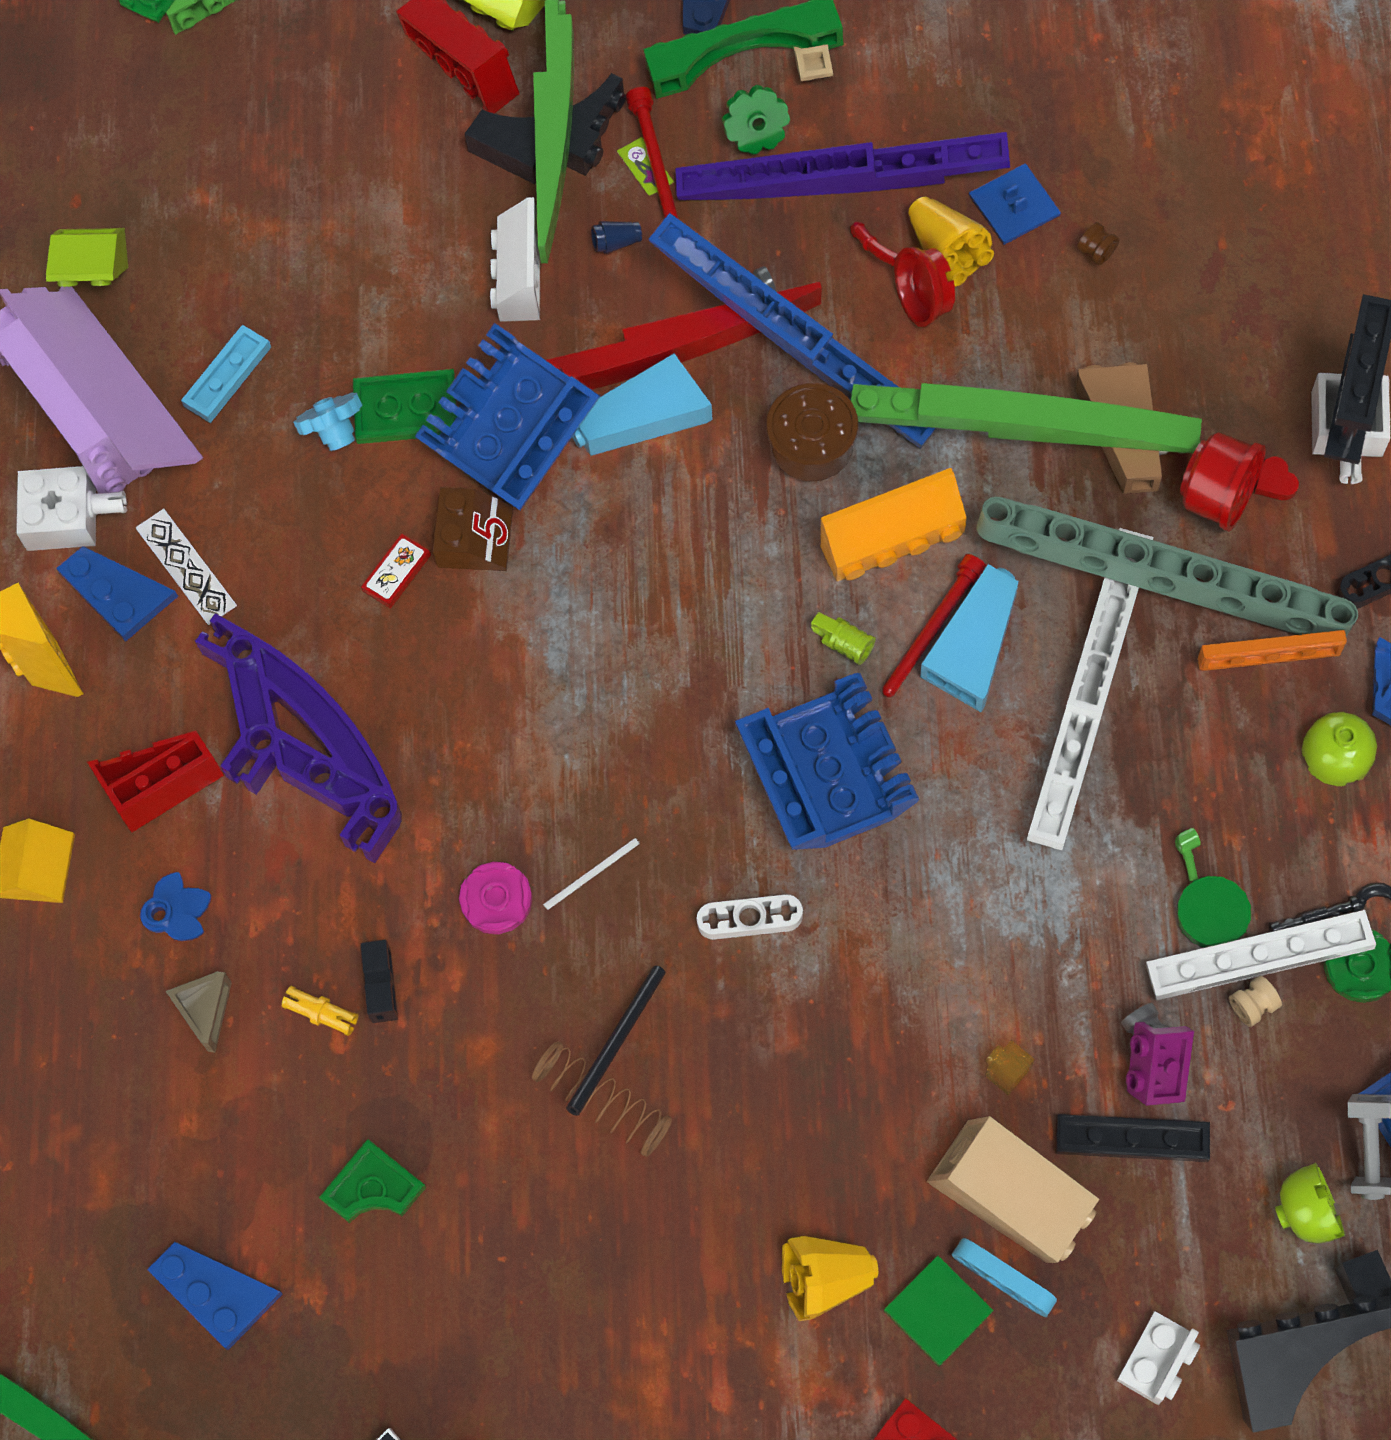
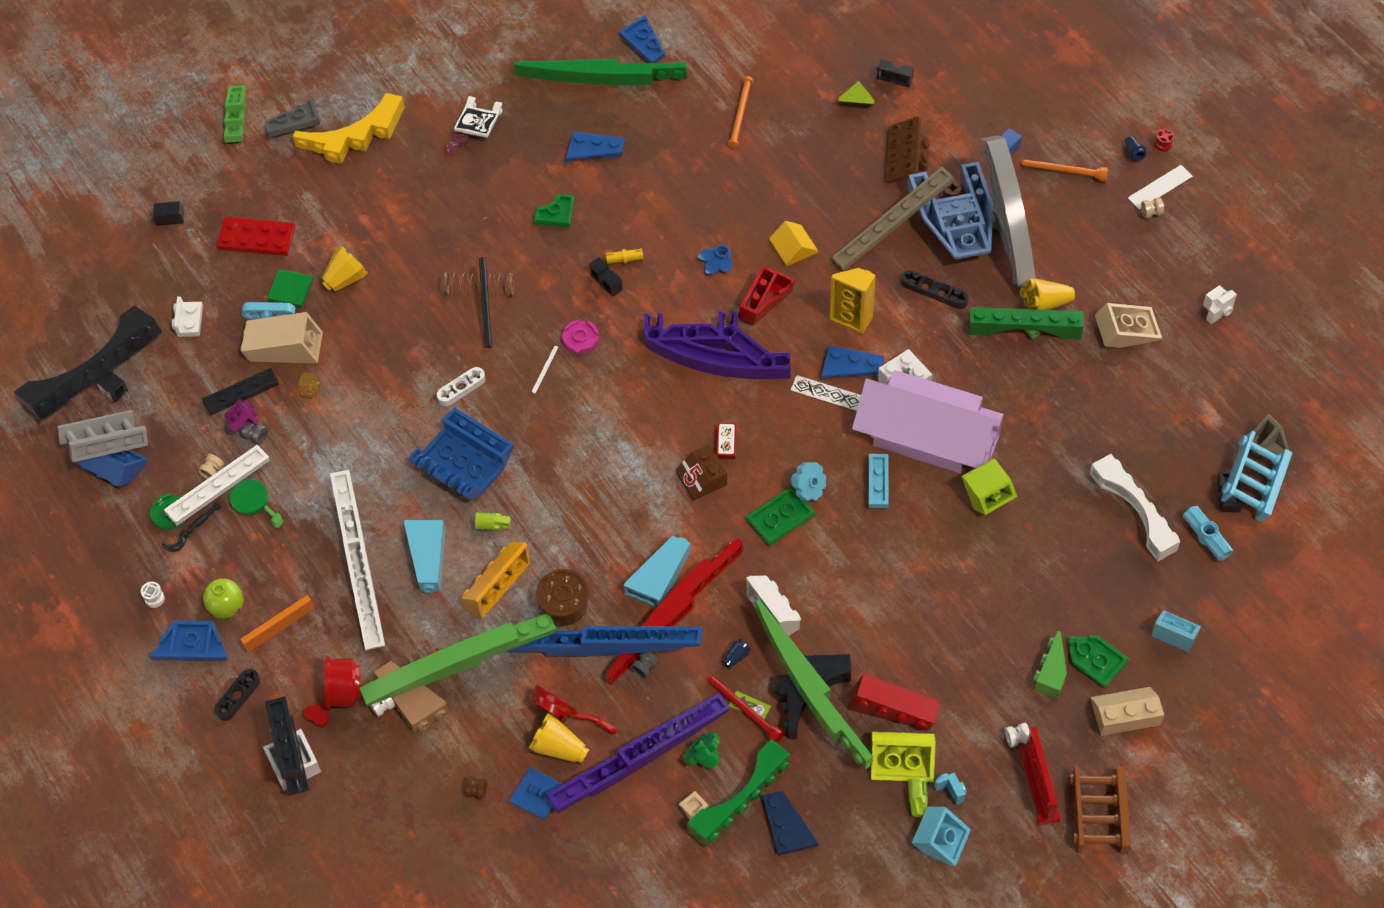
camera: 145 degrees right, 10 degrees down
dark tan slope [166,971,232,1053] -> none
blue slope [414,323,600,511] -> none
red piece [882,554,987,697] -> none
sand green beam [976,497,1358,637] -> none
lime cylinder [1275,1163,1345,1244] -> none

